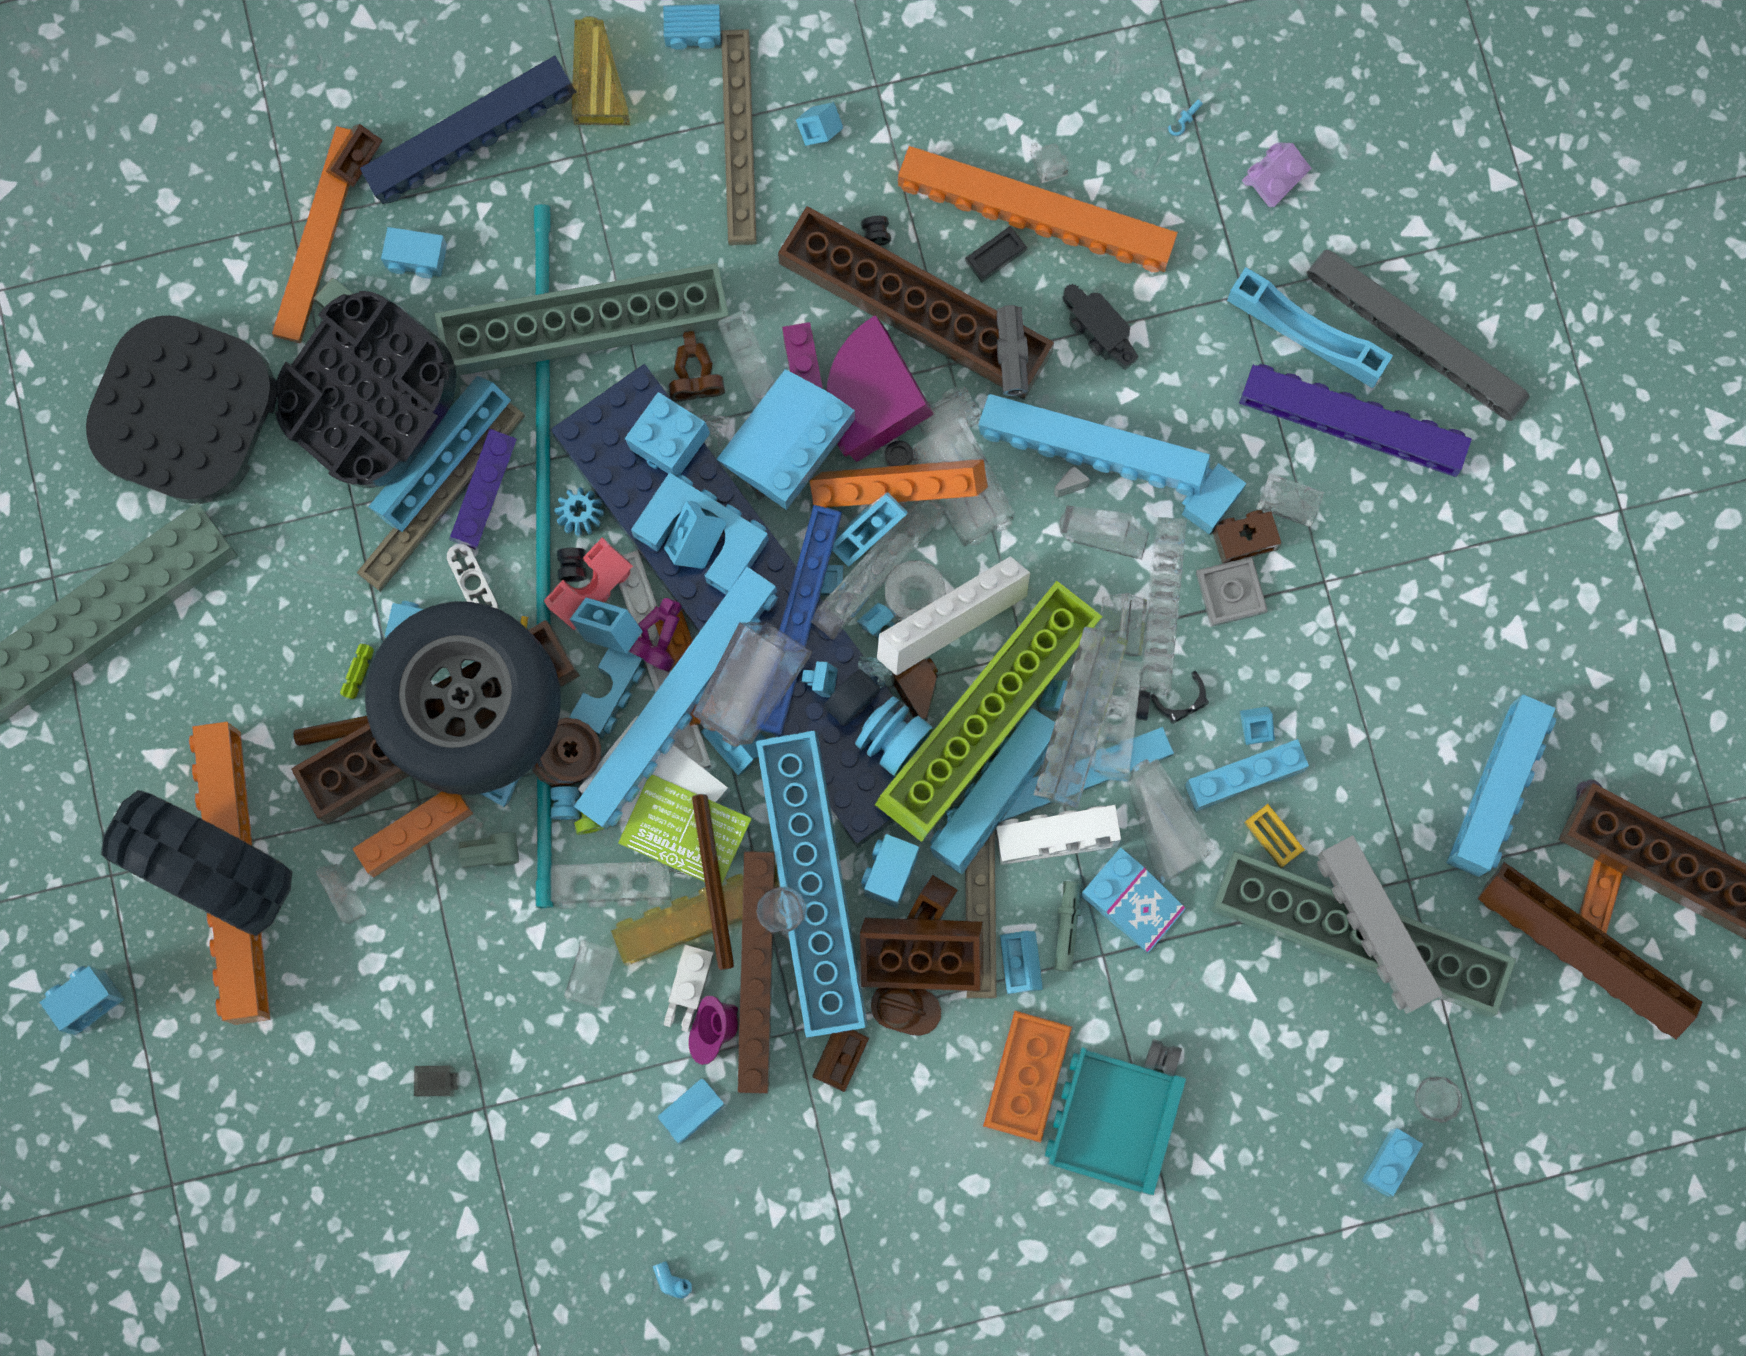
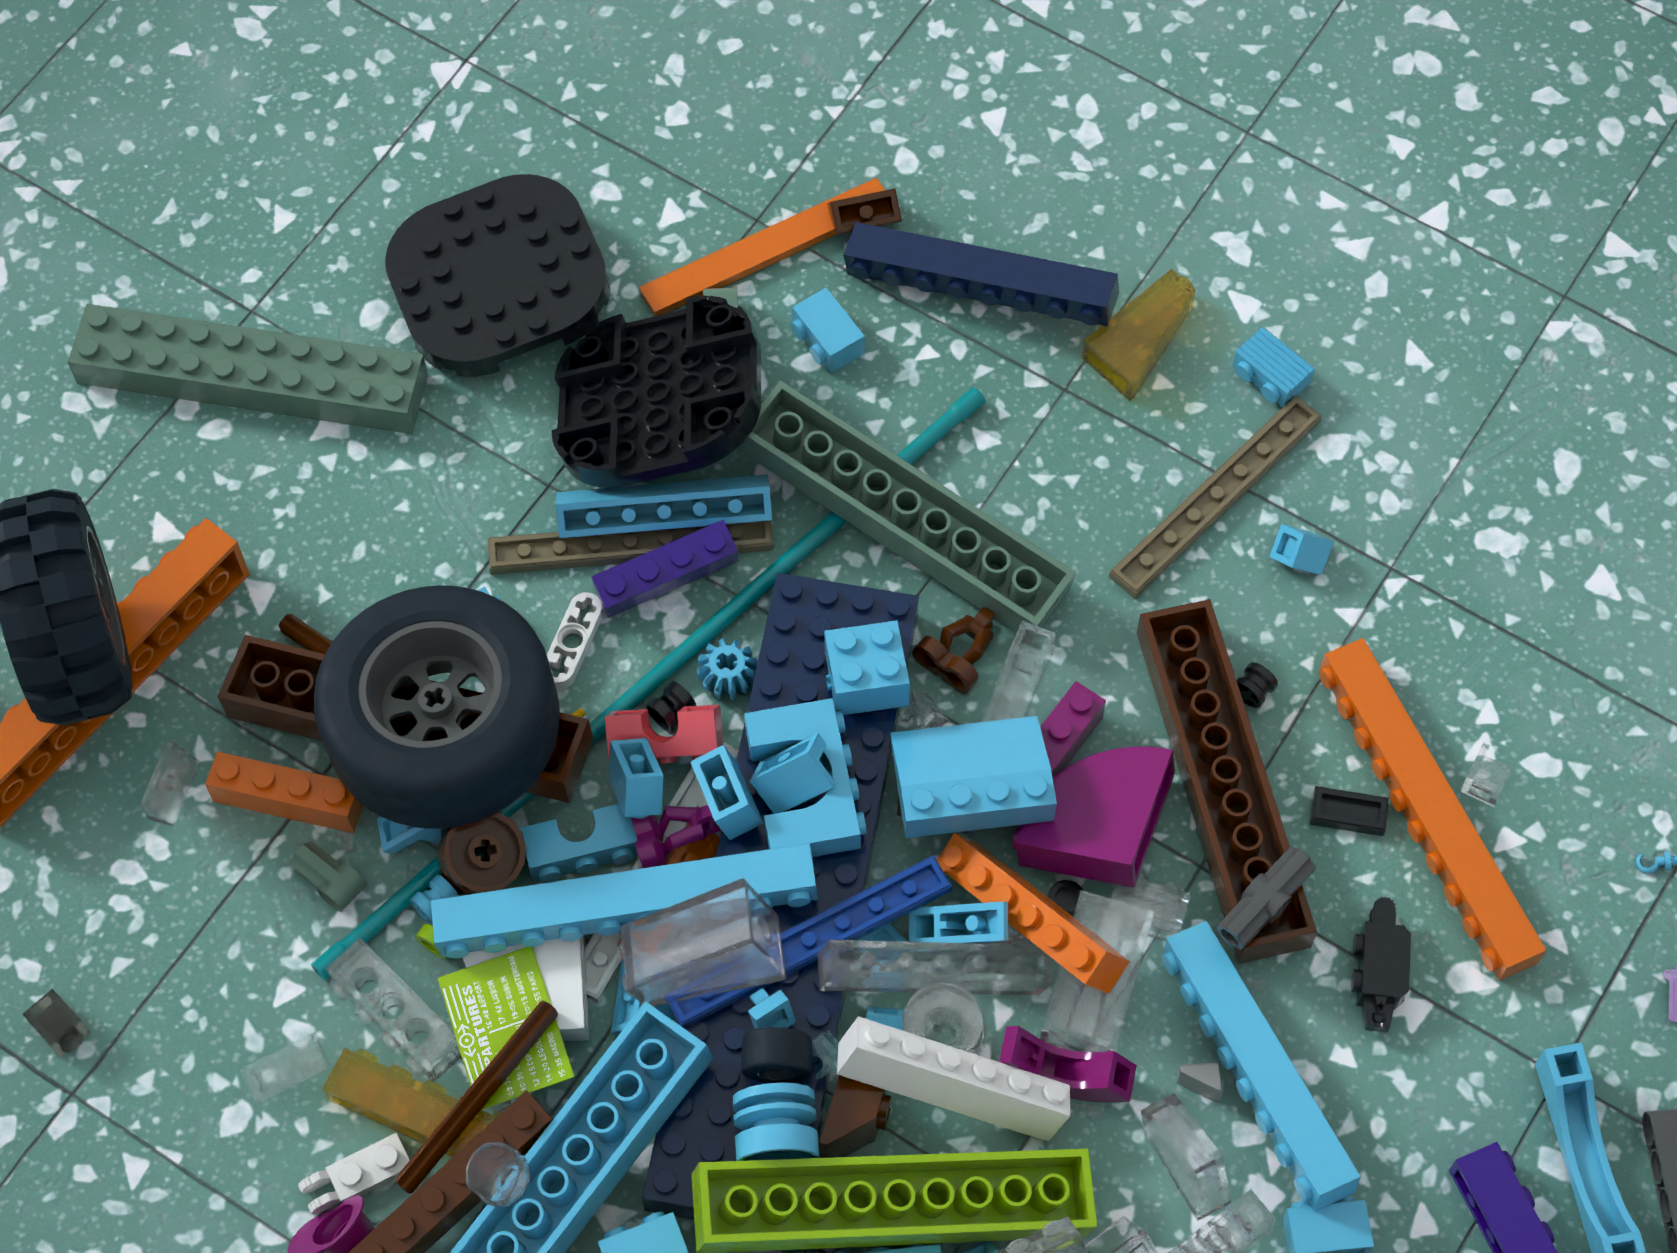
camera: 45 degrees right, 15 degrees down
none -> medium azure brick [691,745,763,840]
none -> magenta arch [999,1026,1137,1102]

